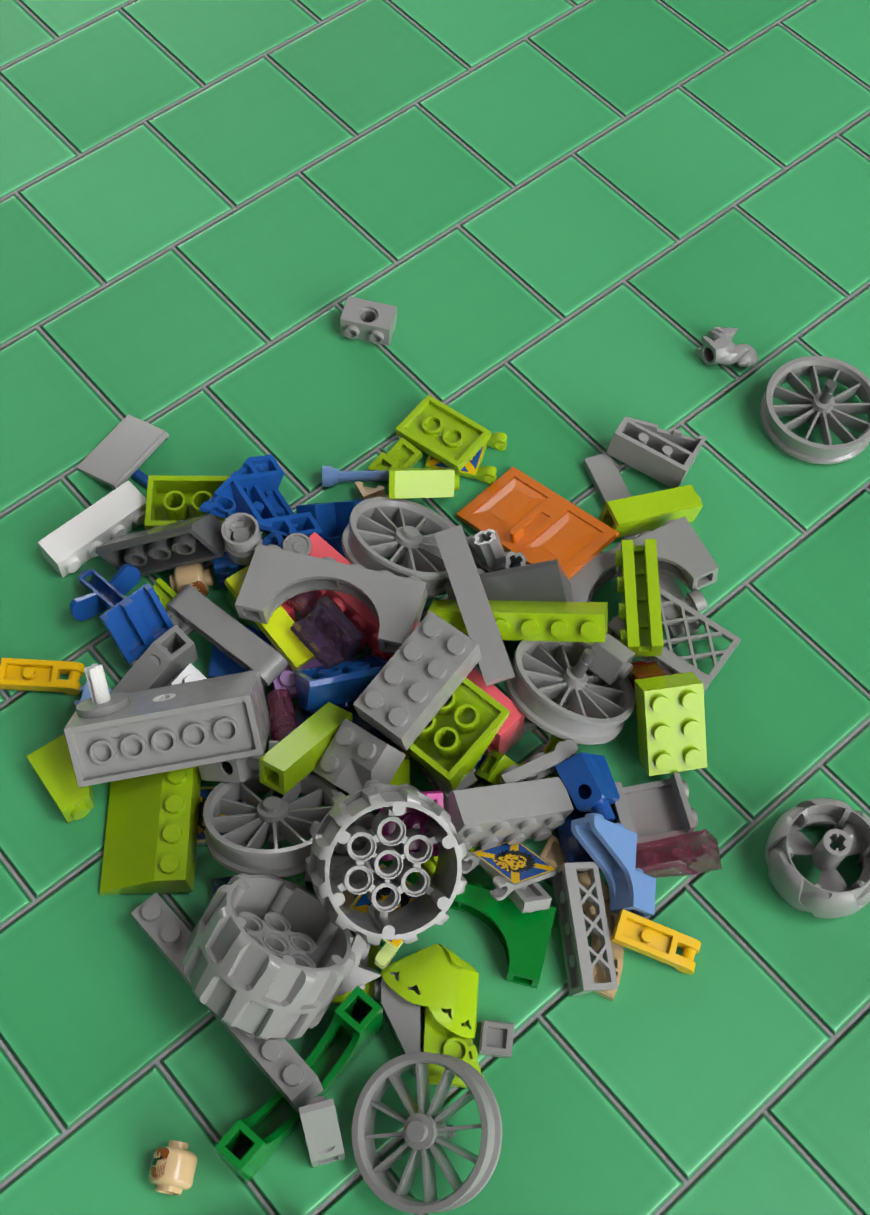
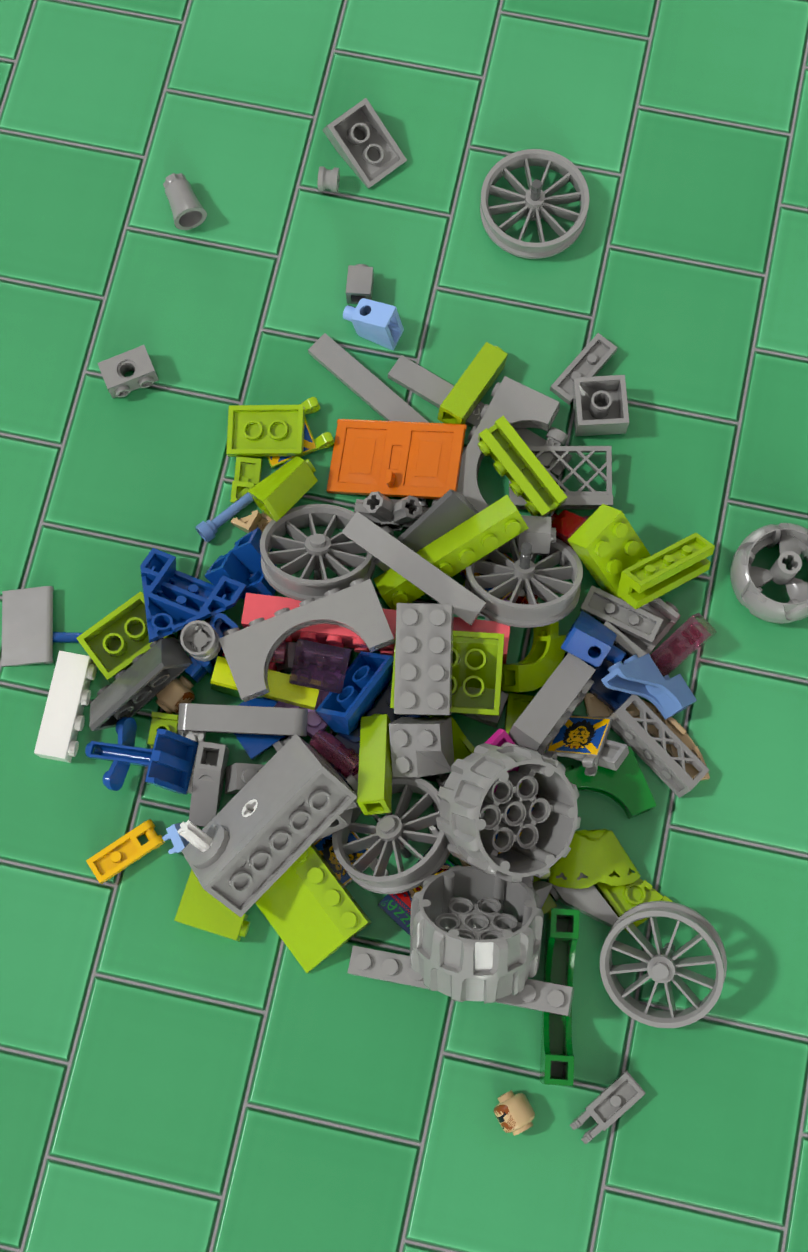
camera: 30 degrees left, 15 degrees up
light grey piece [283,533,312,554] -> none
light grey slope [299,1096,345,1168] -> none
light grey tile [478,1020,515,1059] -> none
light grey hinge [498,739,578,785] -> none
light grey wedge [606,416,707,488] -> none
yellow plate [611,909,701,974] -> none
light grey animal [695,326,758,368] -> none
none -> light grey plant [163,173,207,230]
none -> light grey tile [308,333,429,423]
none -> light grey wheel [318,166,340,193]
none -> light grey slope [322,98,407,188]
none -> light blue torso [343,298,404,351]
none -> light grey brick [346,264,374,304]
none -> light grey plate [550,333,618,405]
none -> light grey slope [573,375,629,436]
none -> light grey plate [580,586,663,644]
none -> lime brick [617,533,715,609]

